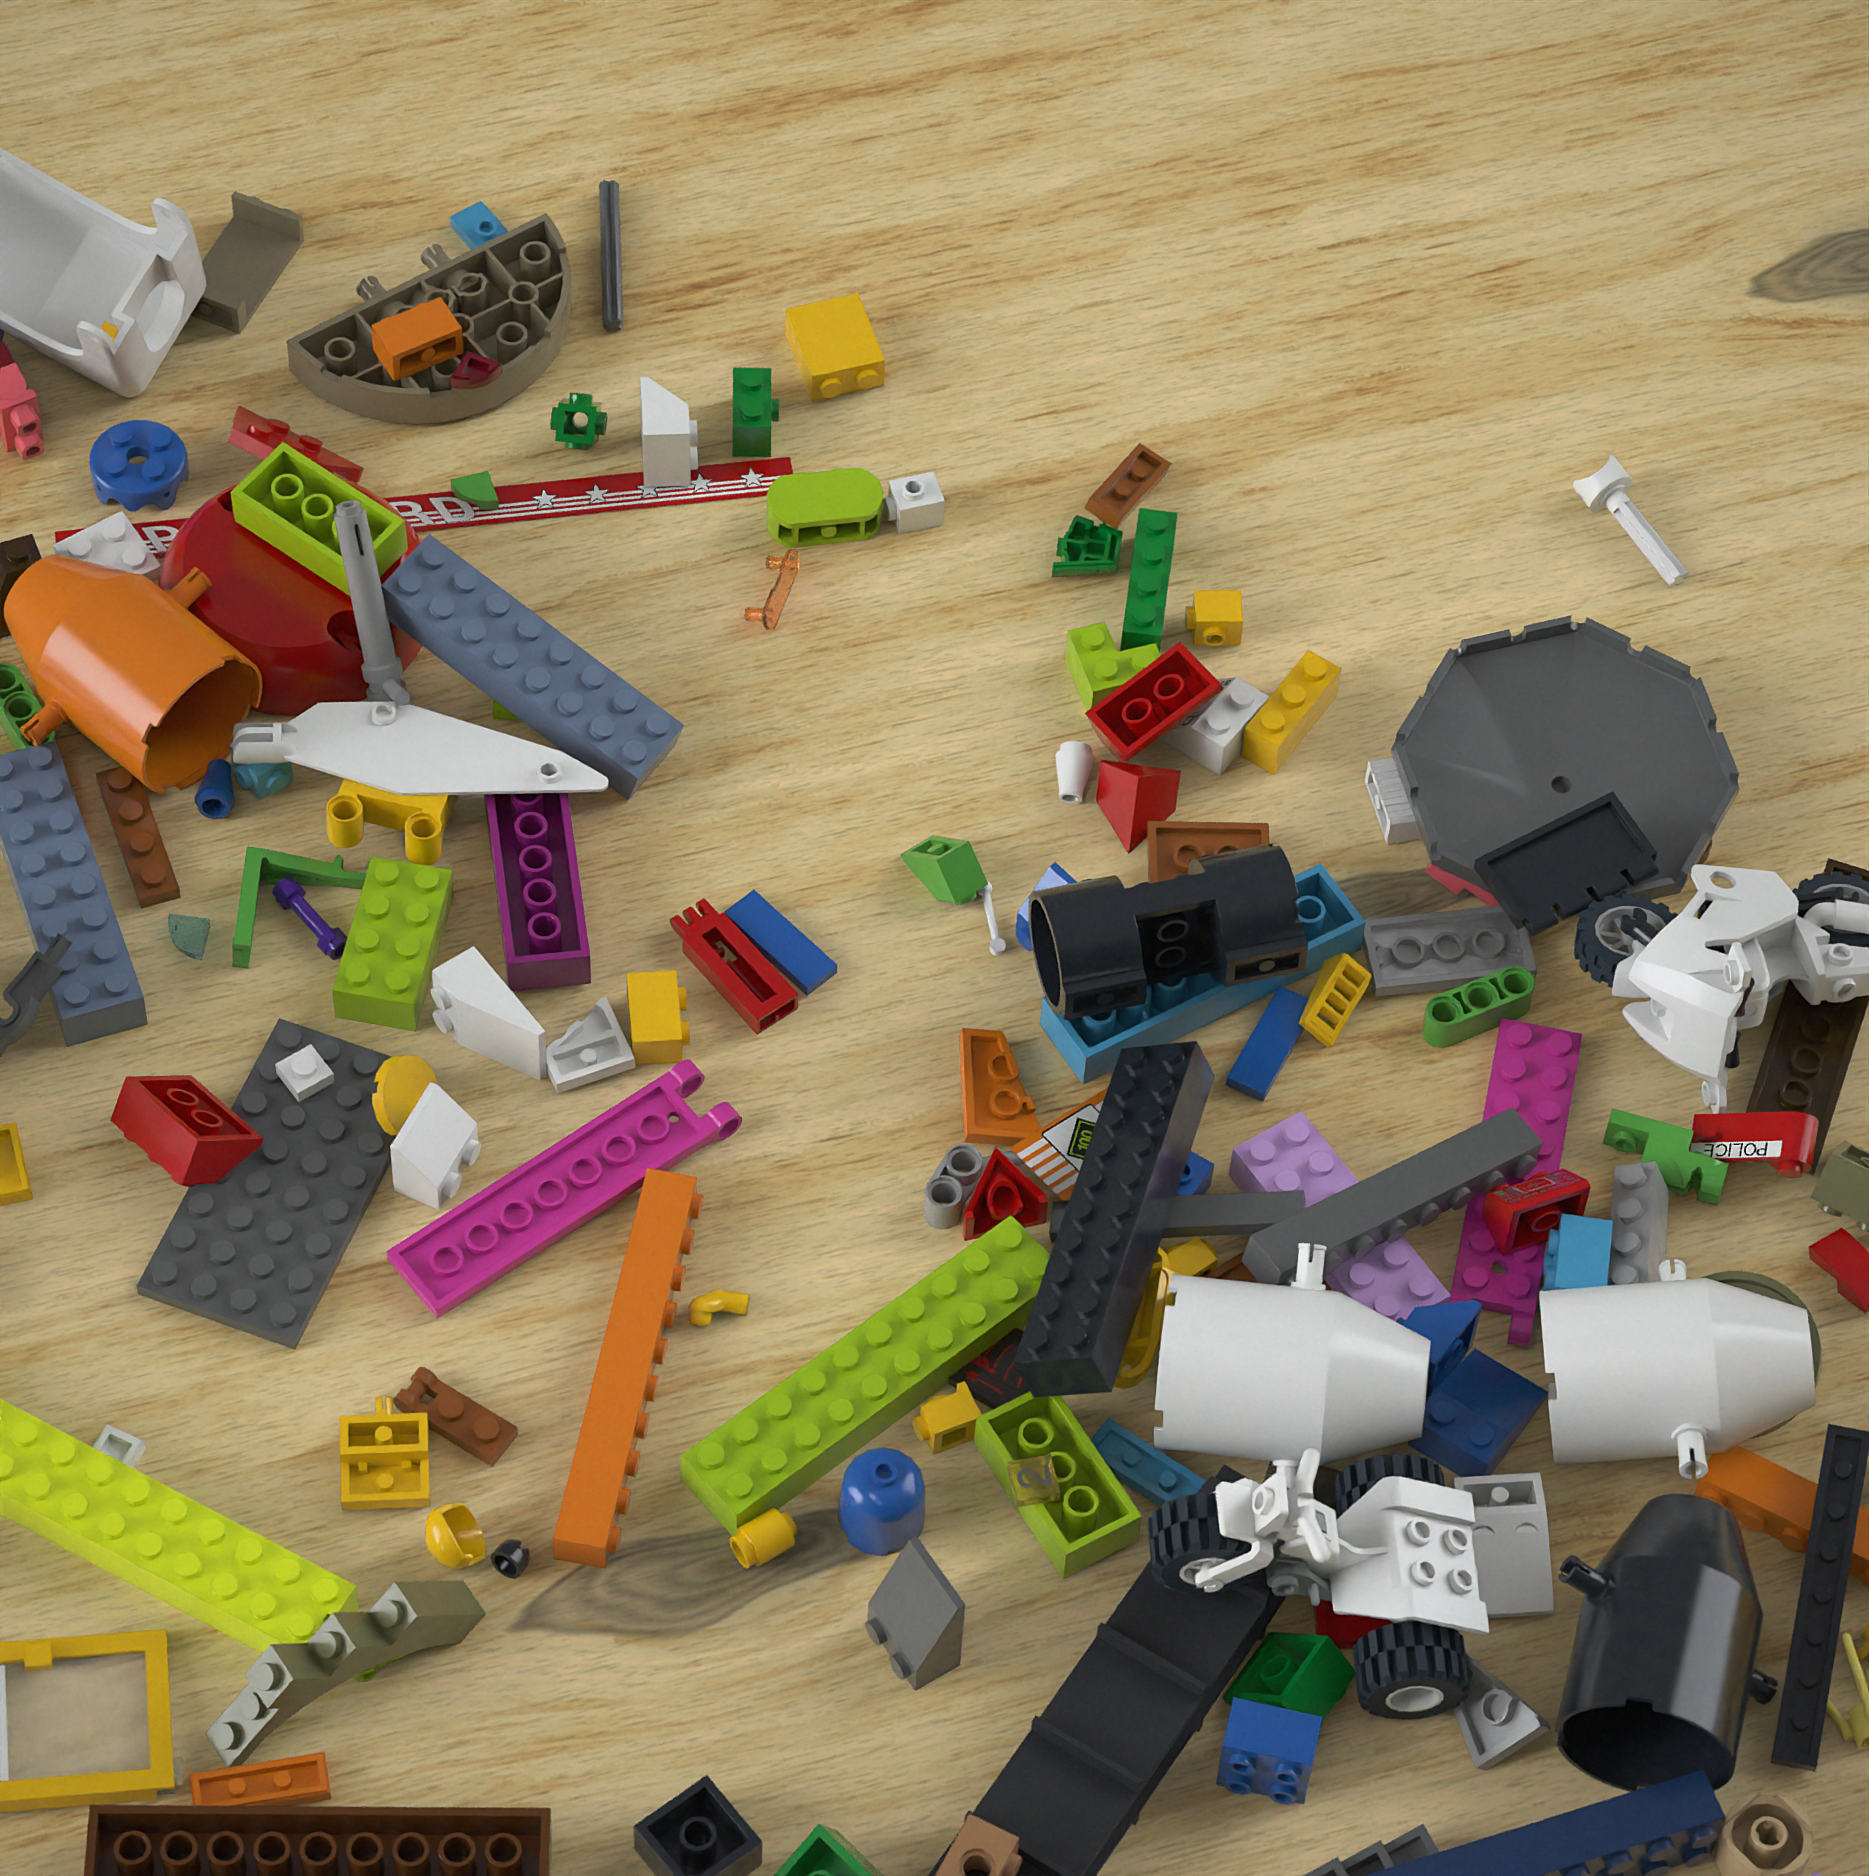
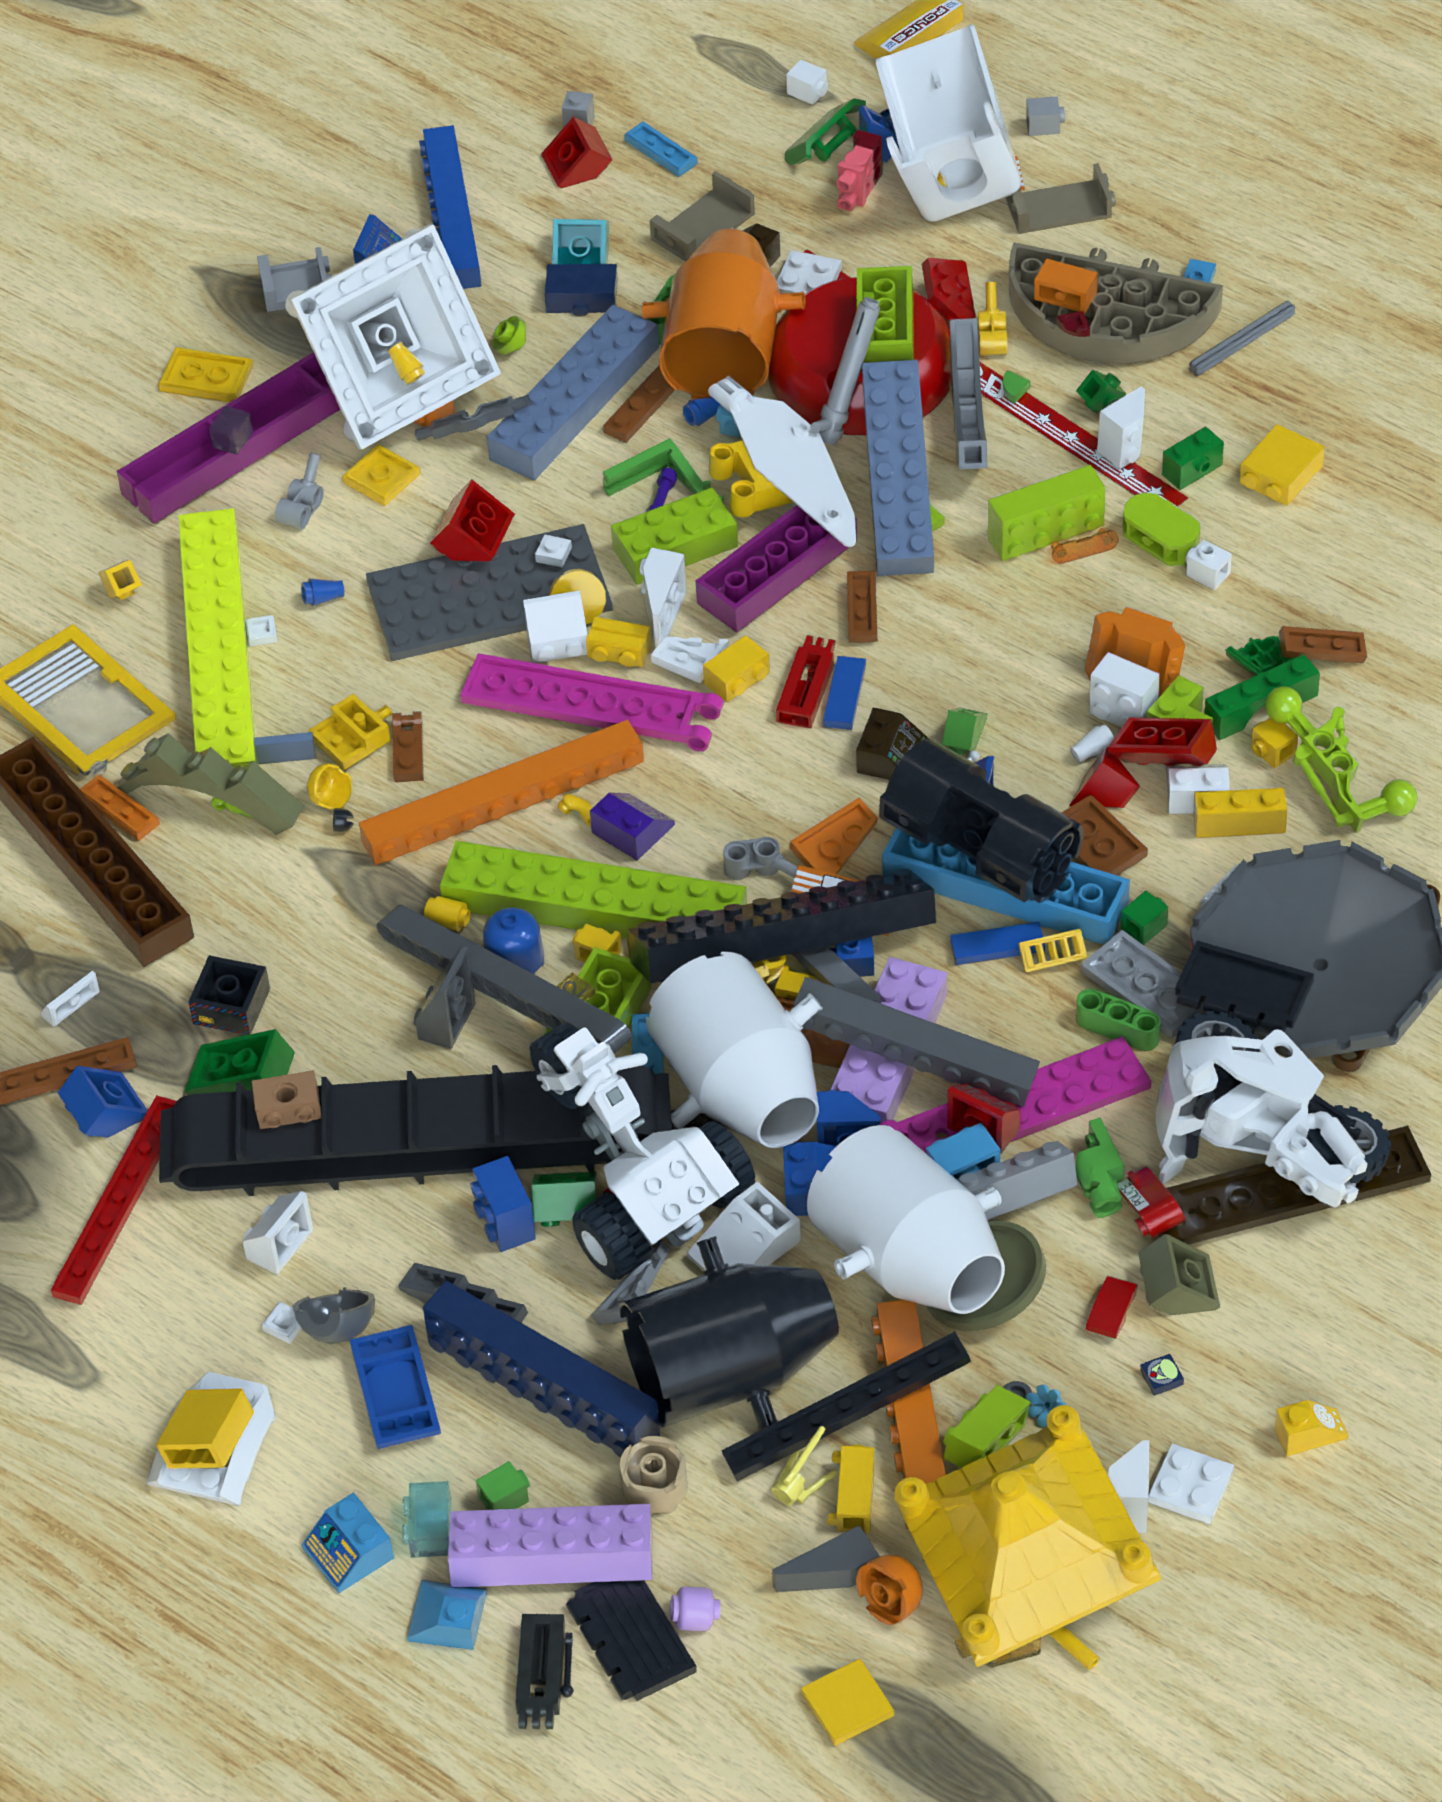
camera: 60 degrees right, 5 degrees down
blue plate [89,420,189,512] -> none
clear light blue tile [168,913,210,960] -> none
red slope [962,1146,1048,1241] -> none
none -> sand blue tile [254,732,316,764]
none -> blue cone [301,578,344,607]
none -> dark grey beam [376,905,632,1054]
none -> yellow brick [586,617,652,667]
none -> dark purple slope [590,792,675,861]
none -> dark orange plate [847,571,878,642]
none -> dark brown slope [856,707,928,780]
none -> dark grey arch [949,318,988,469]
none -> yellow beam [978,282,1007,356]
none -> lime brick [988,465,1105,561]
none -> light grey brick [1026,96,1065,136]
none -> orange slope [1085,607,1185,698]
none -> white brick [1089,652,1159,728]
none -> green brick [1120,890,1168,945]
none -> lime piece [1265,686,1418,833]

